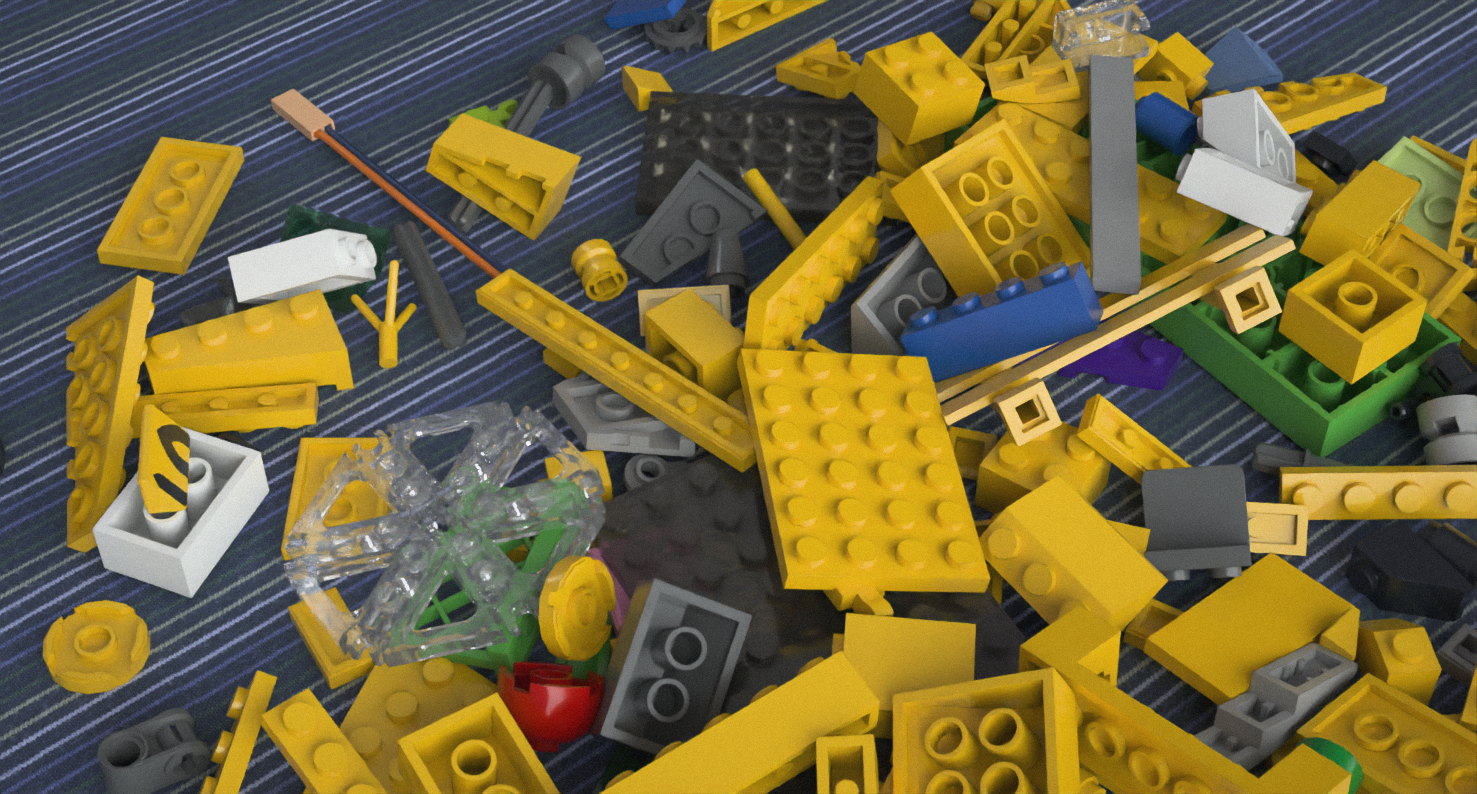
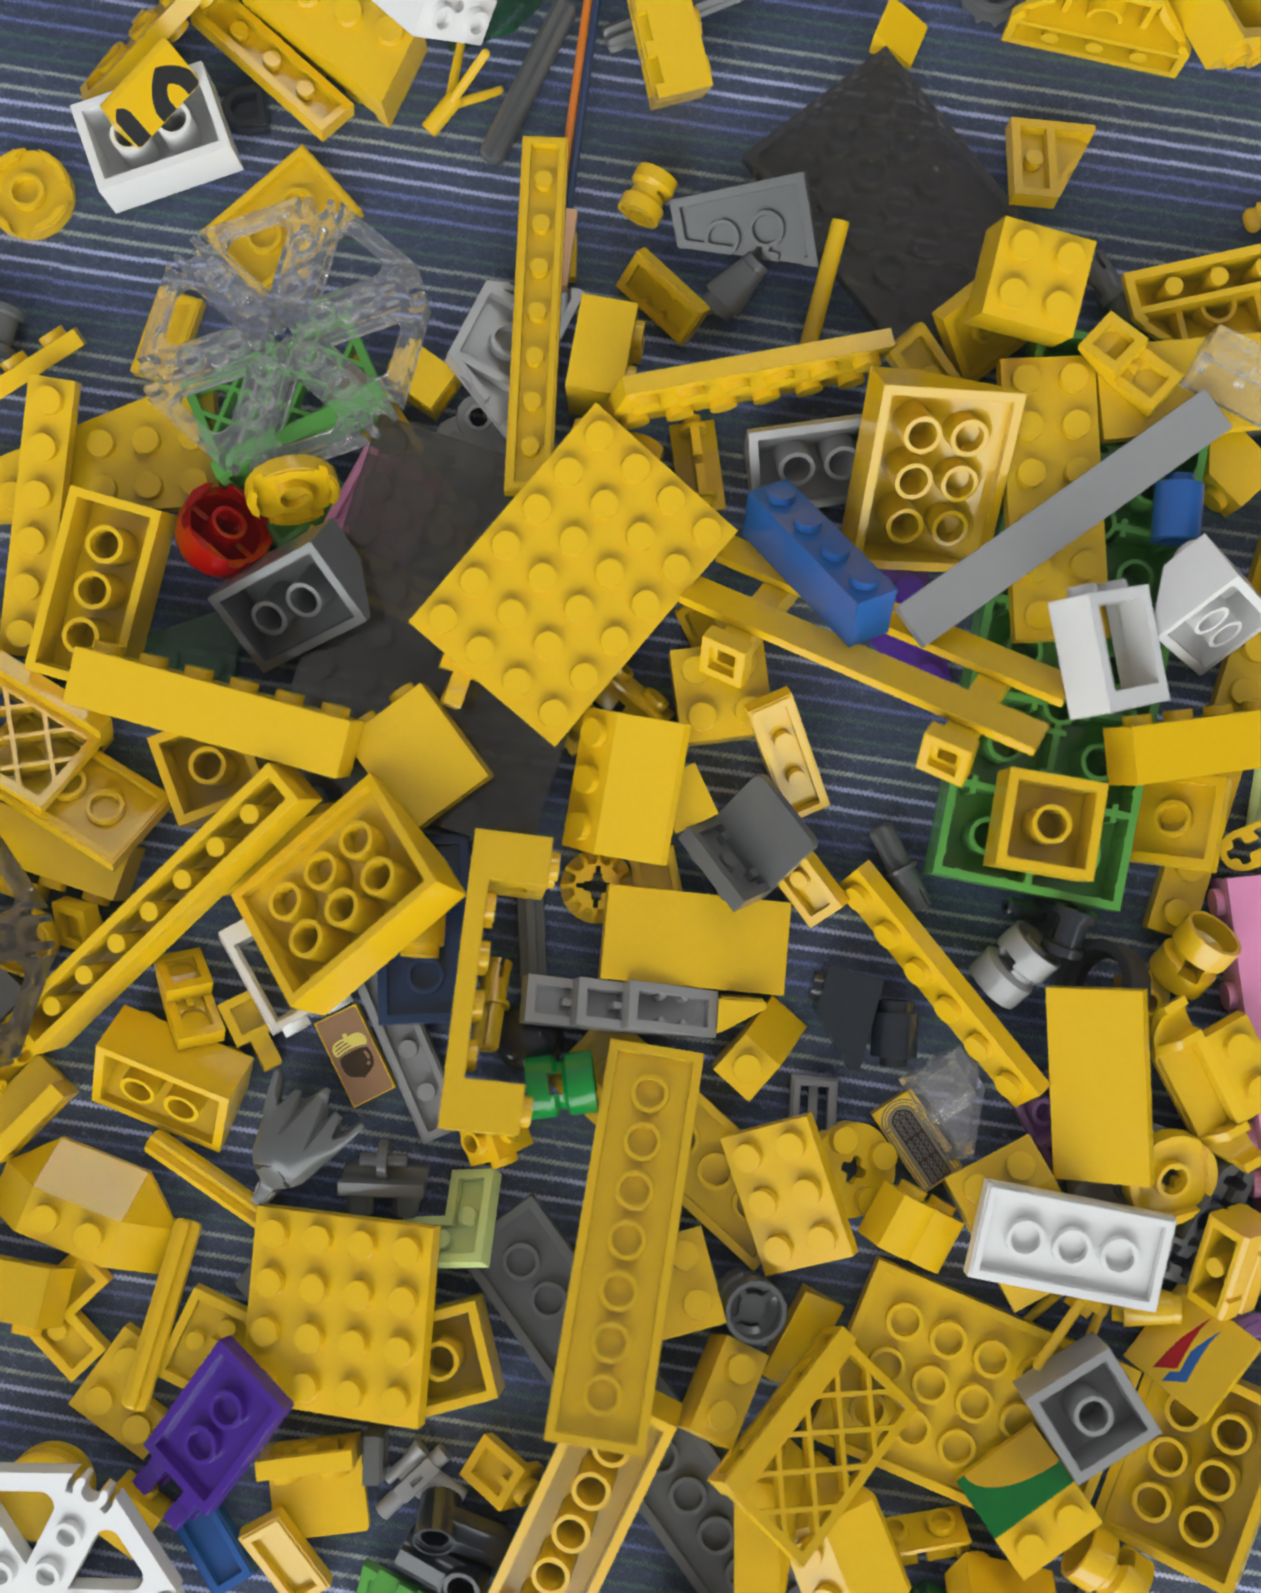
camera: 50 degrees right, 40 degrees up
none -> yellow gear [560,852,634,924]

